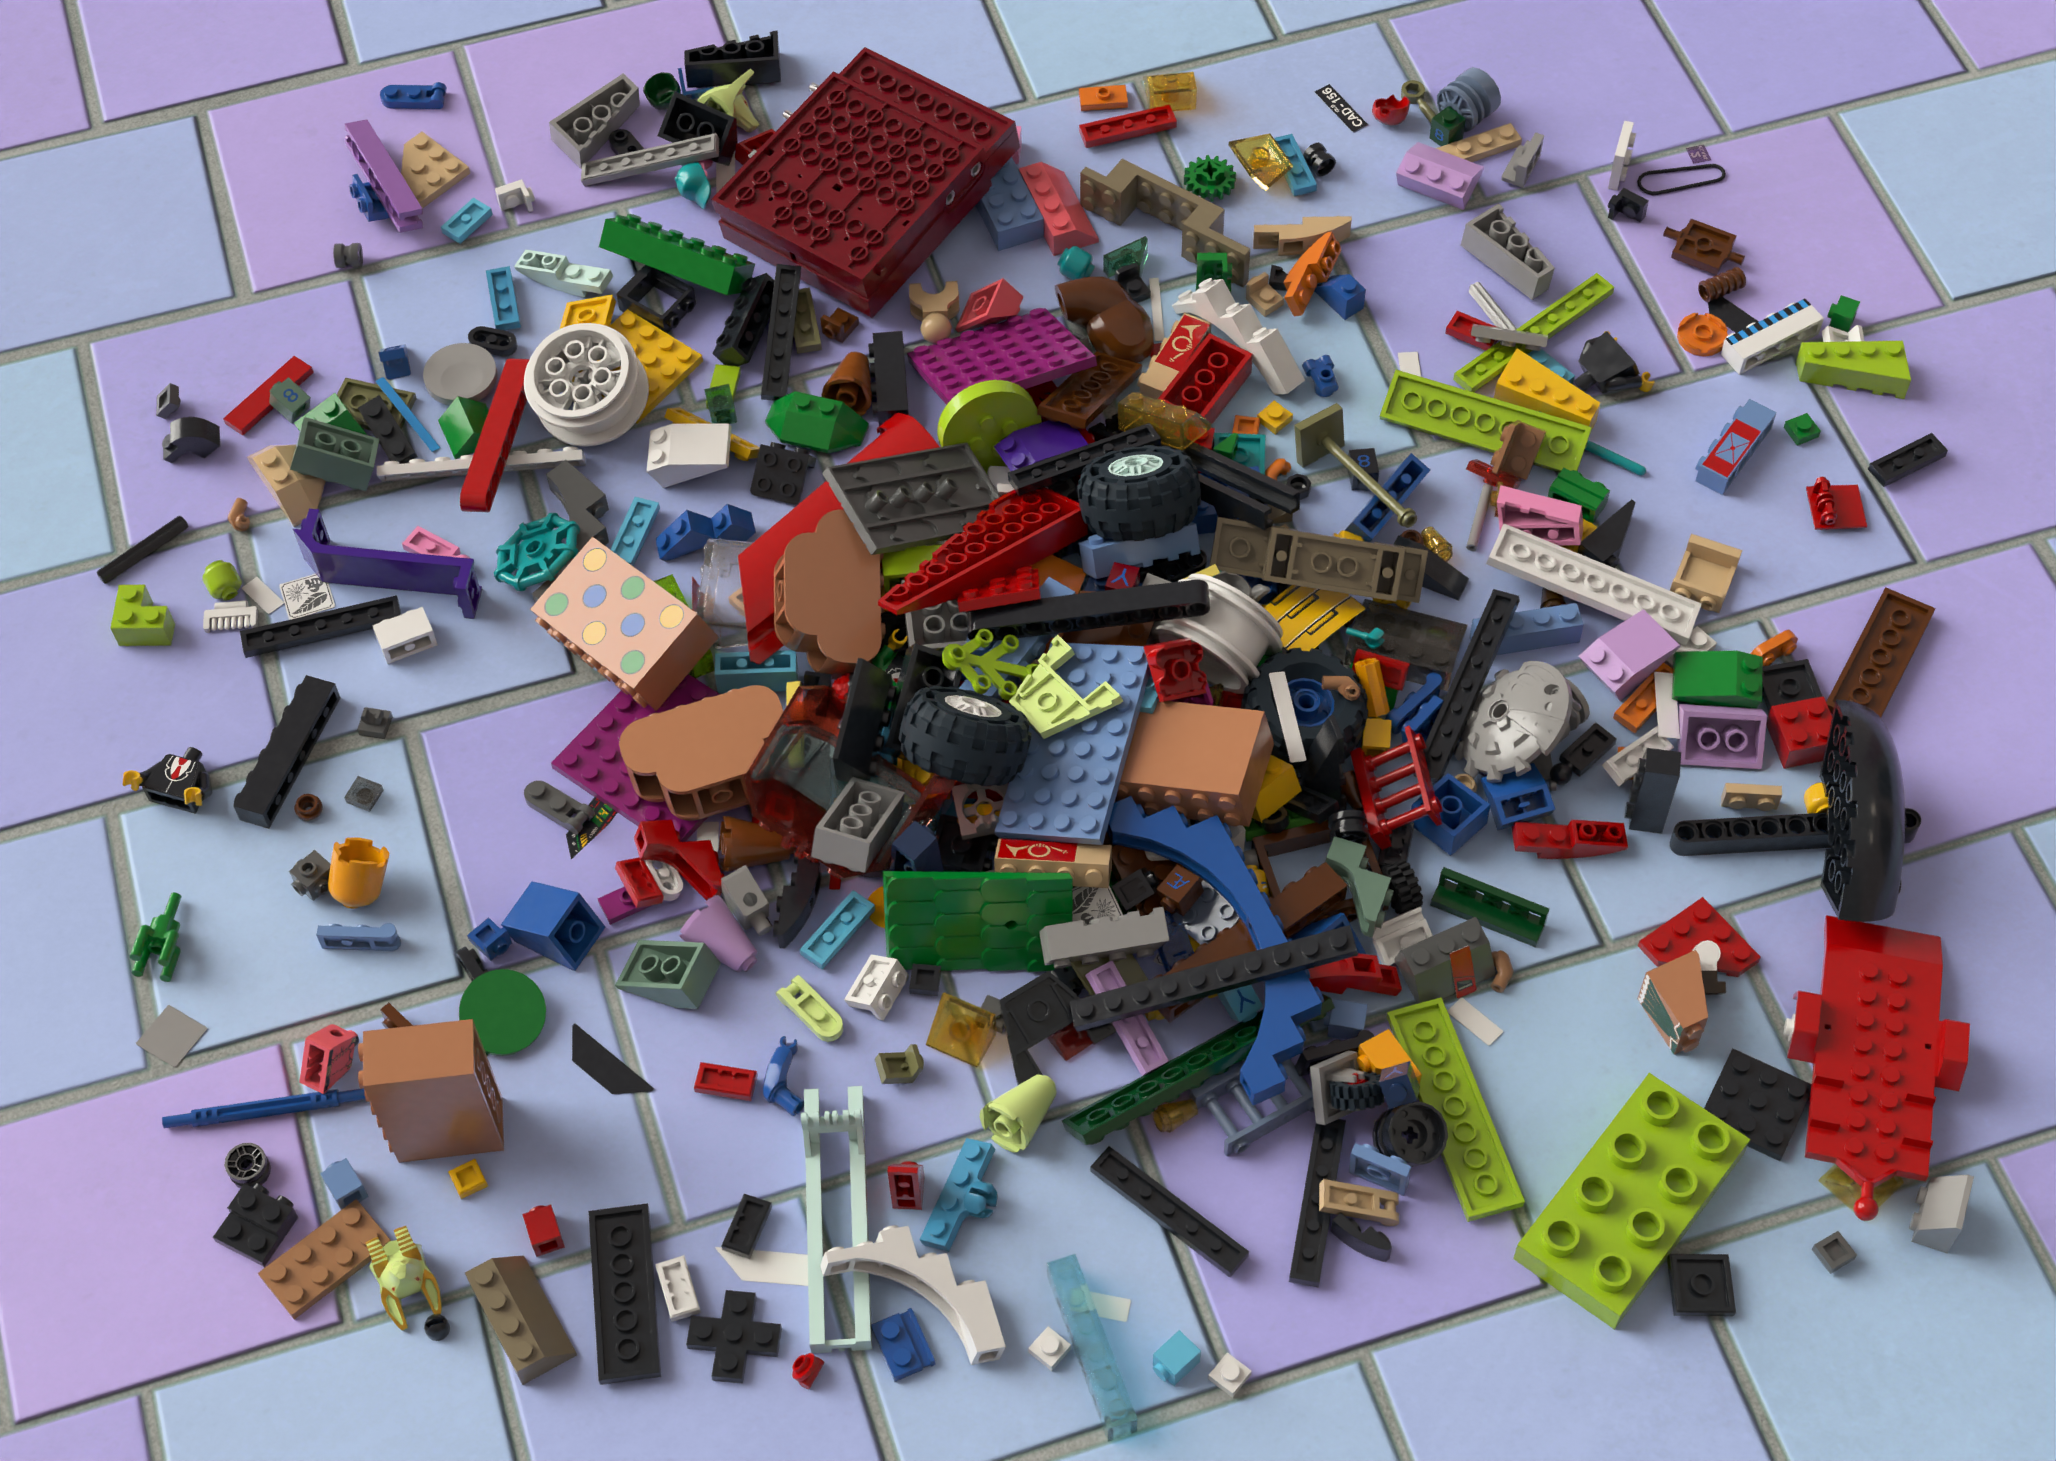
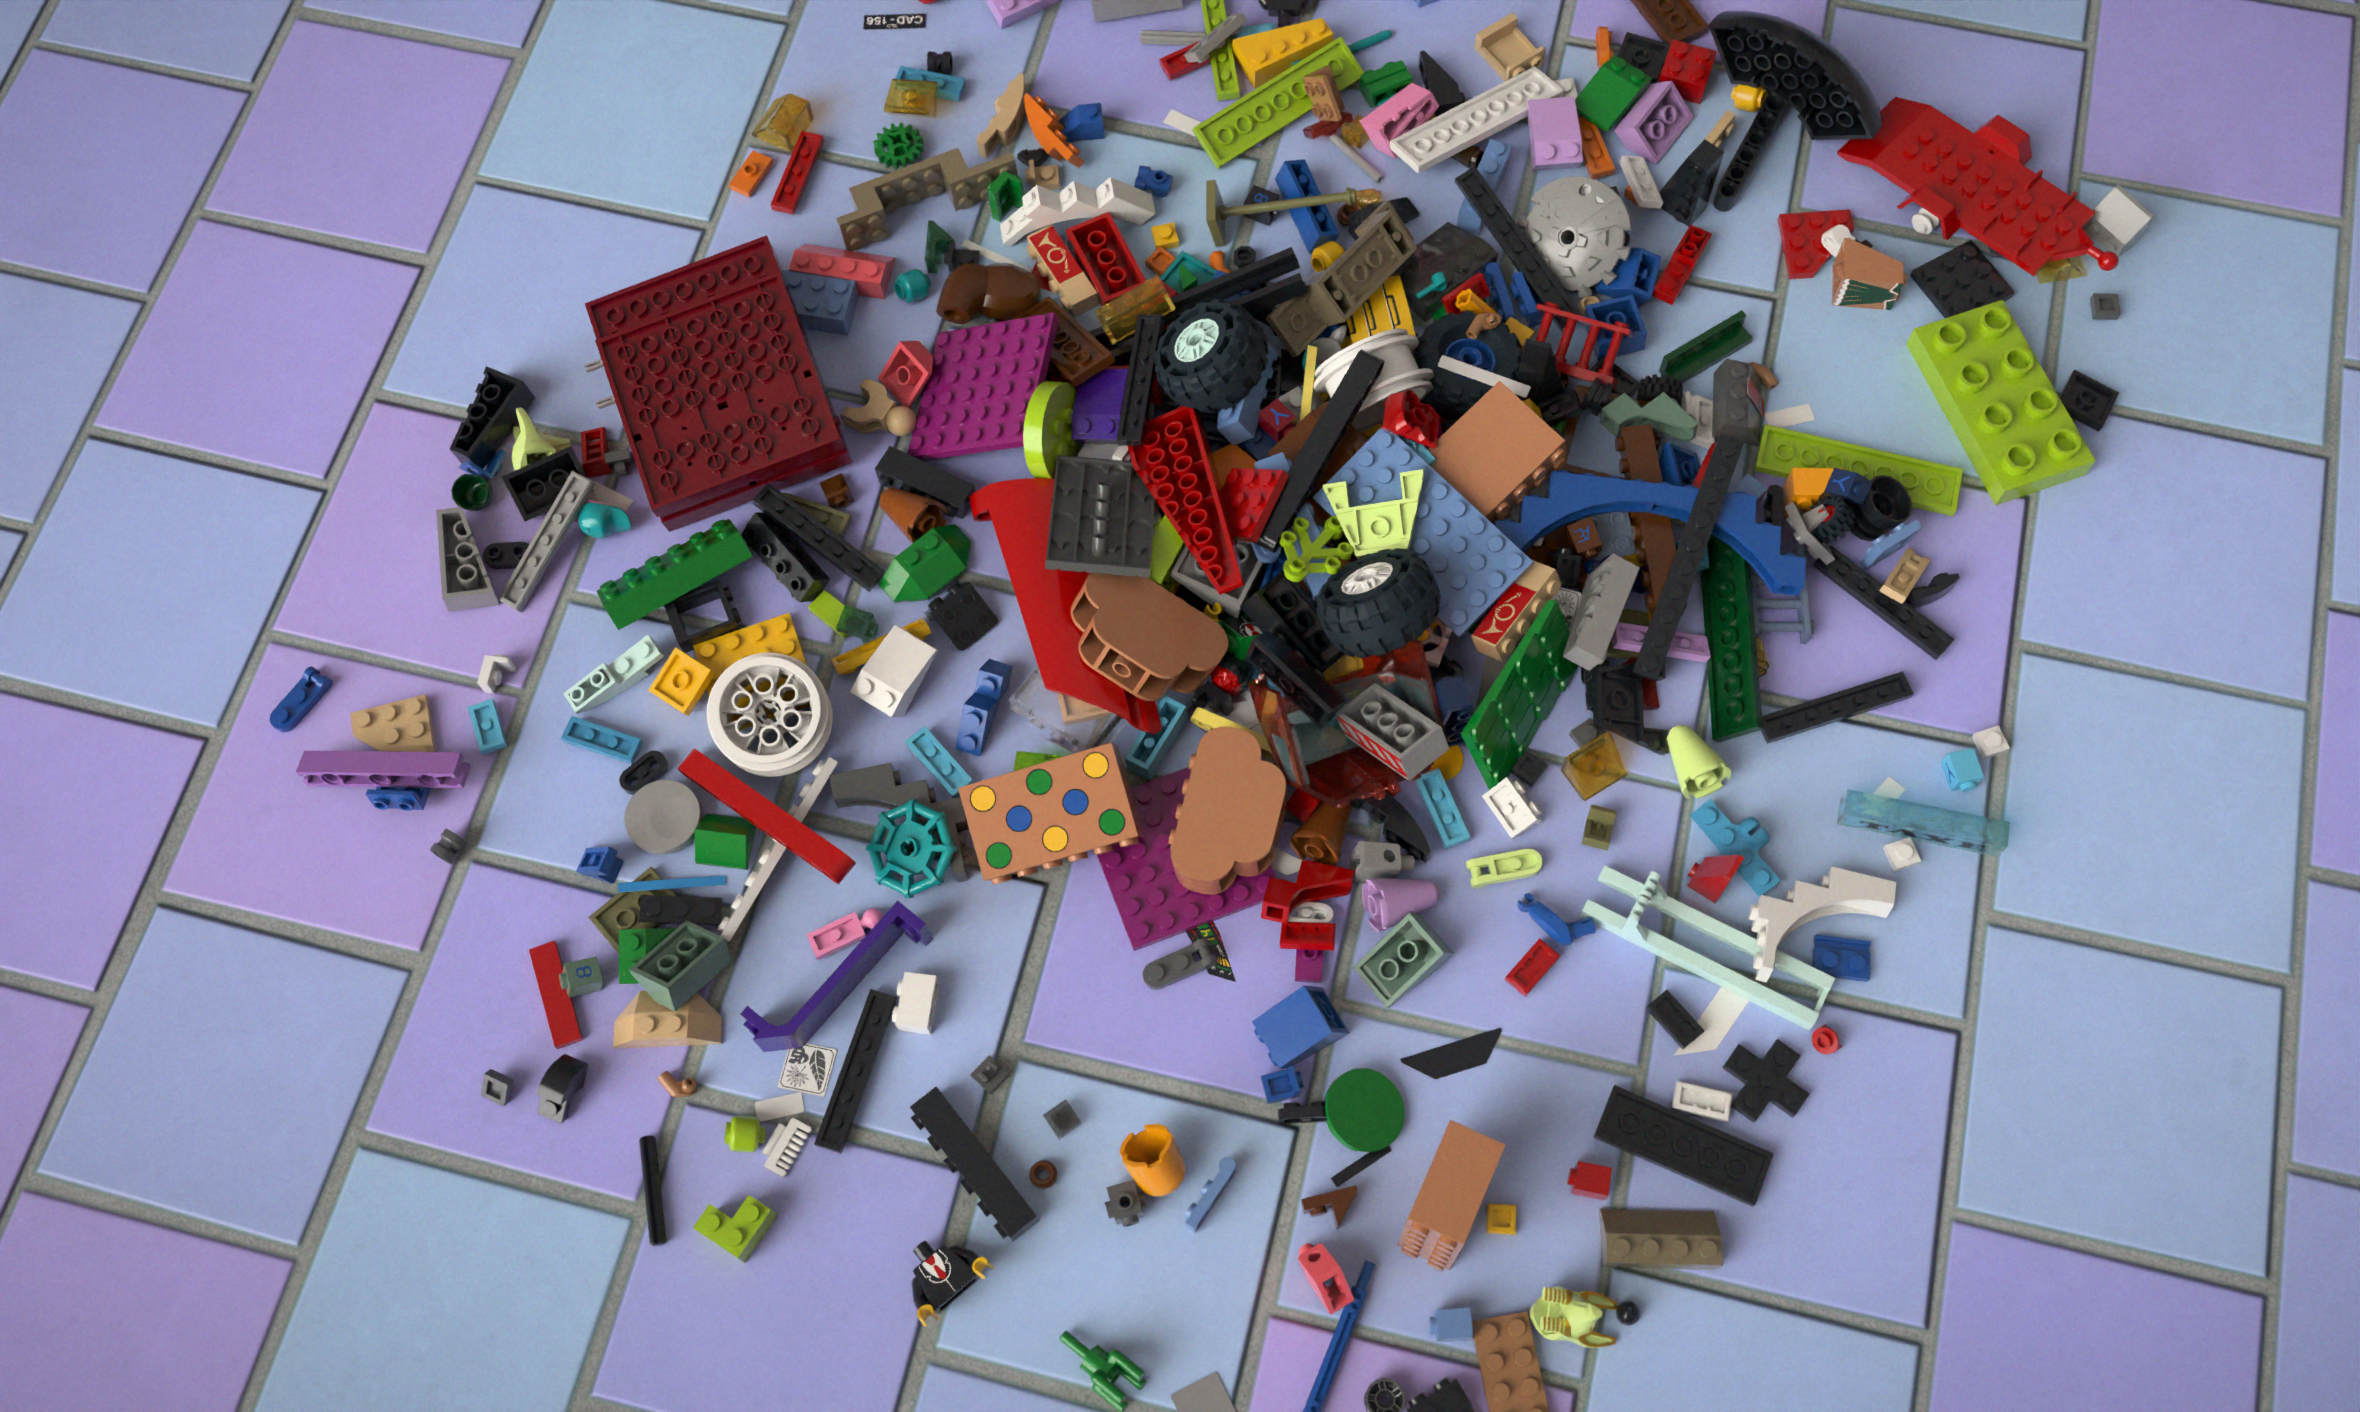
camera: 55 degrees left, 10 degrees up
white sticker [1654,672,1680,739] -> none

